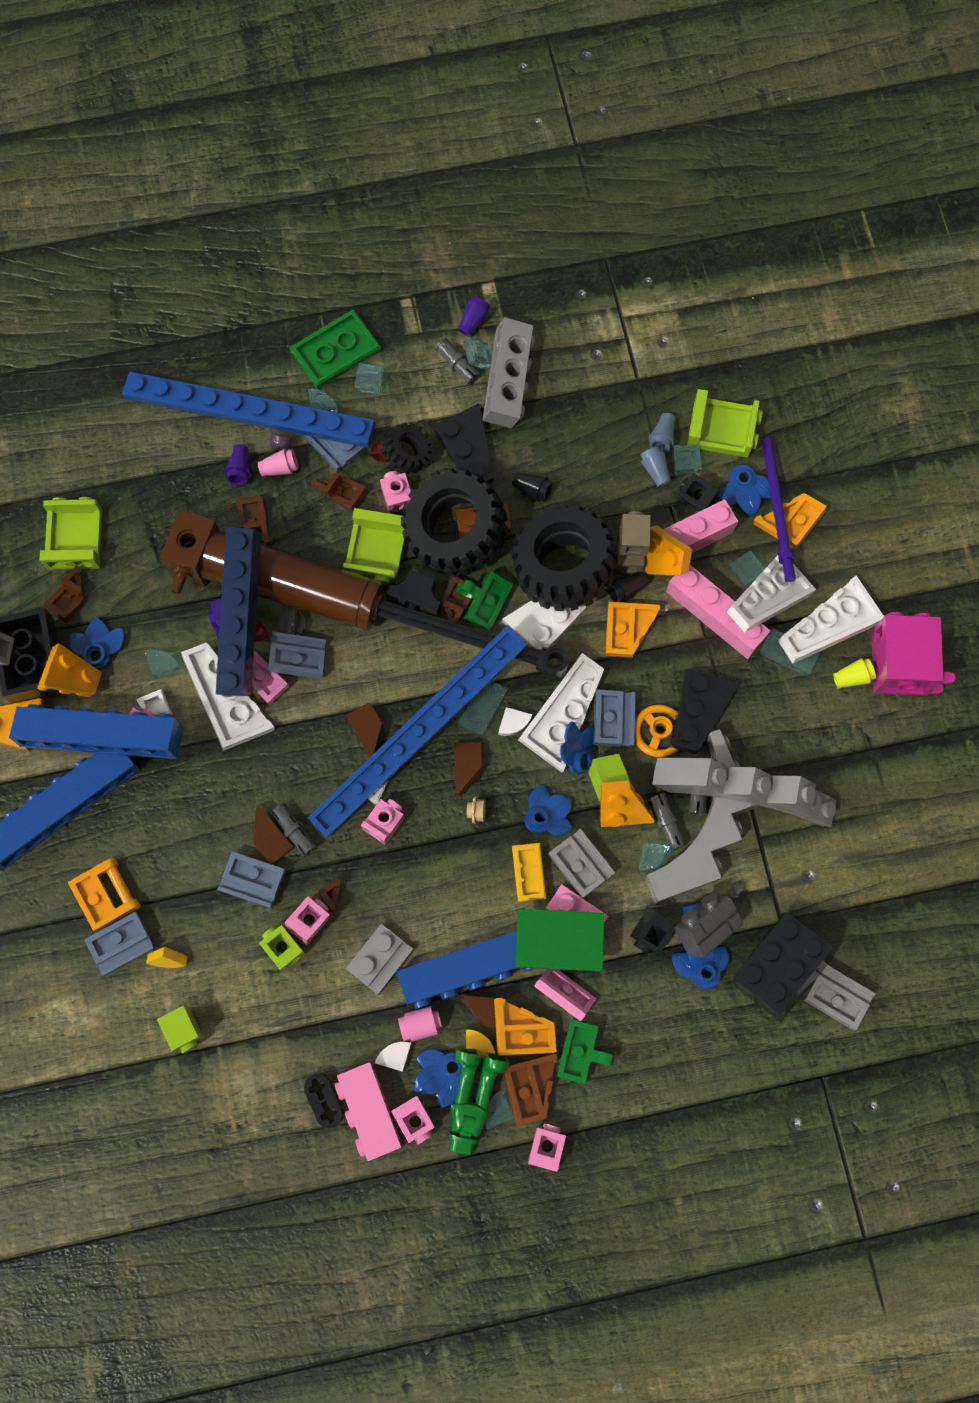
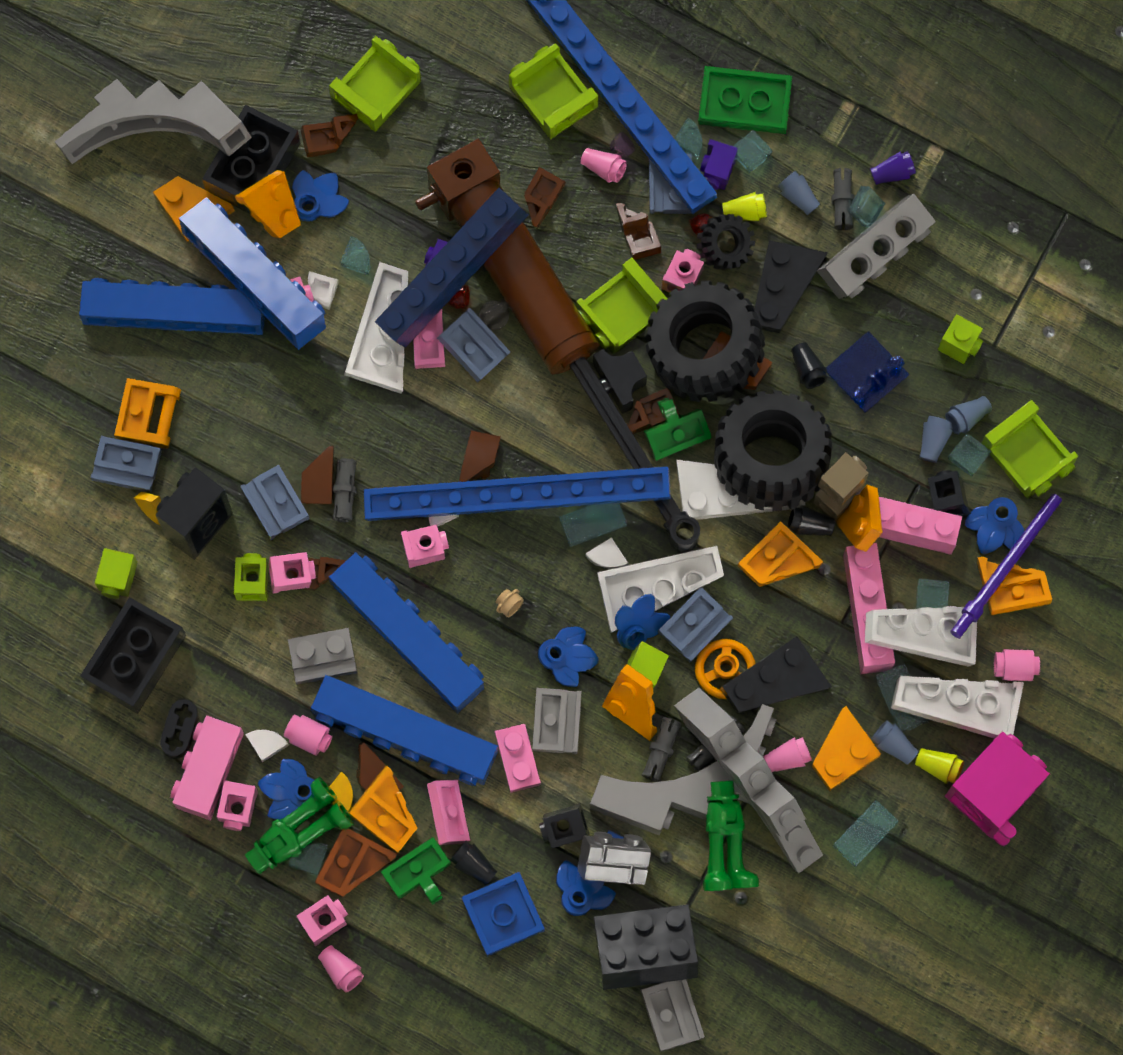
camera: 40 degrees right, 0 degrees up
dark purple cone [224,444,251,485] -> none
reddish brown slope [454,742,482,797] -> none
yellow plate [512,843,546,903] -> none
green tile [515,909,604,972] -> none
clear light blue tile [639,843,672,873] -> none
none -> black brick [80,597,186,714]
none -> black brick [156,467,233,560]
none -> bright pink cone [318,945,364,993]
none -> blue brick [329,552,484,714]
none -> black cone [450,841,497,886]
none -> blue plate [462,872,545,956]
none -> lime panel [509,43,598,140]
none -> dark purple brick [700,139,738,190]
none -> green piece [703,780,759,891]
none -> neon yellow cone [722,192,767,221]
none -> bright pink cone [763,737,812,772]
none -> sand blue cone [778,171,820,216]
none -> light orange wing [812,706,881,791]
none -> clear blue hinge [826,331,910,413]
none -> clear light blue tile [833,800,899,868]
none -> sand blue cone [871,720,918,765]
none -> lime brick [938,314,983,364]
none -> bright pink brick [994,649,1040,681]

